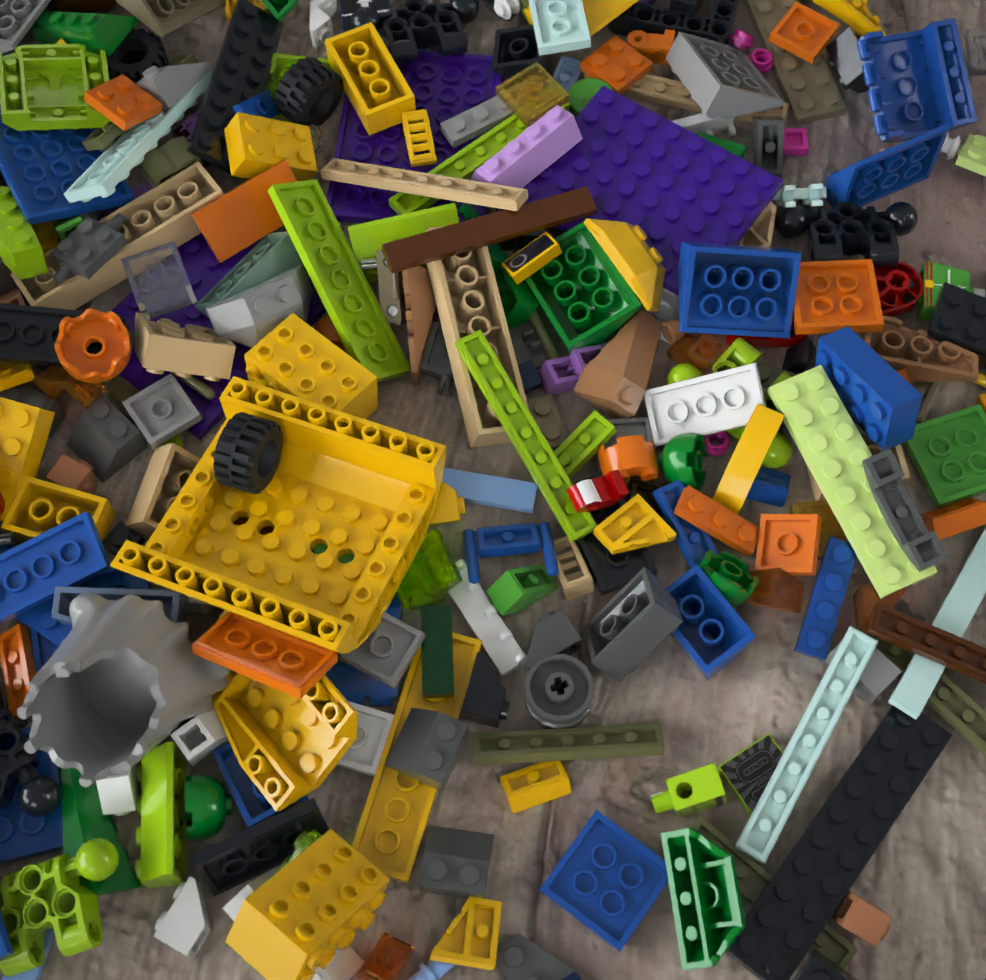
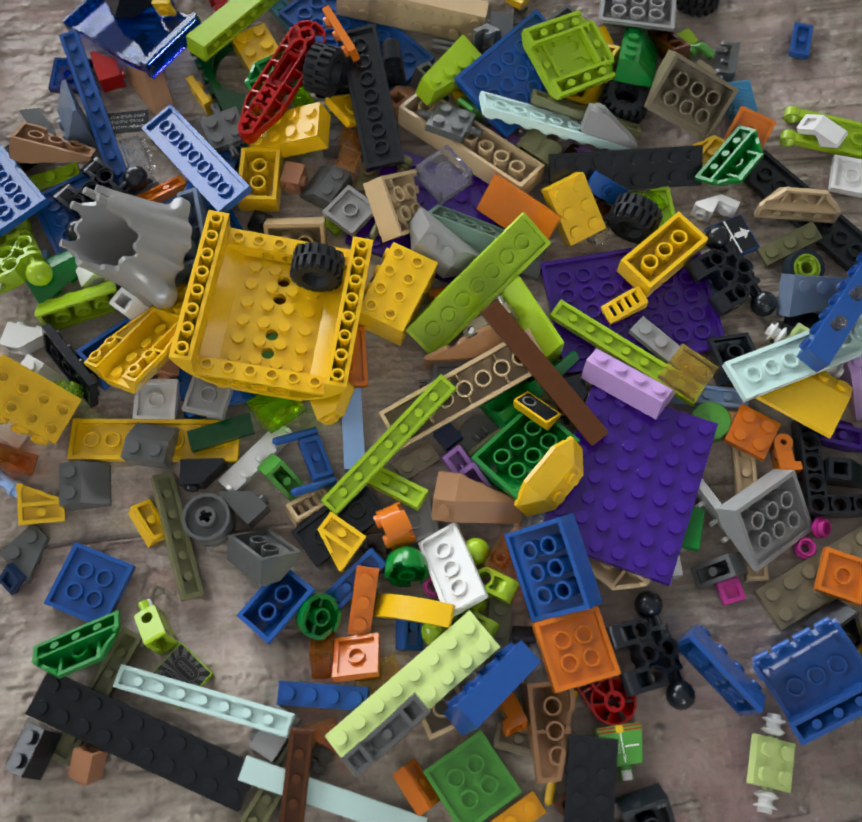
camera: 75 degrees right, 5 degrees up
orange plate [54,308,132,383] -> none
orange plate [84,74,163,131] -> none
green cylinder [185,774,232,841] -> none
orange tile [191,612,338,699] -> none
tan tile [321,158,528,211] -> none
red leg [567,469,629,513] -> none
light aqua plate [771,183,826,208] -> none

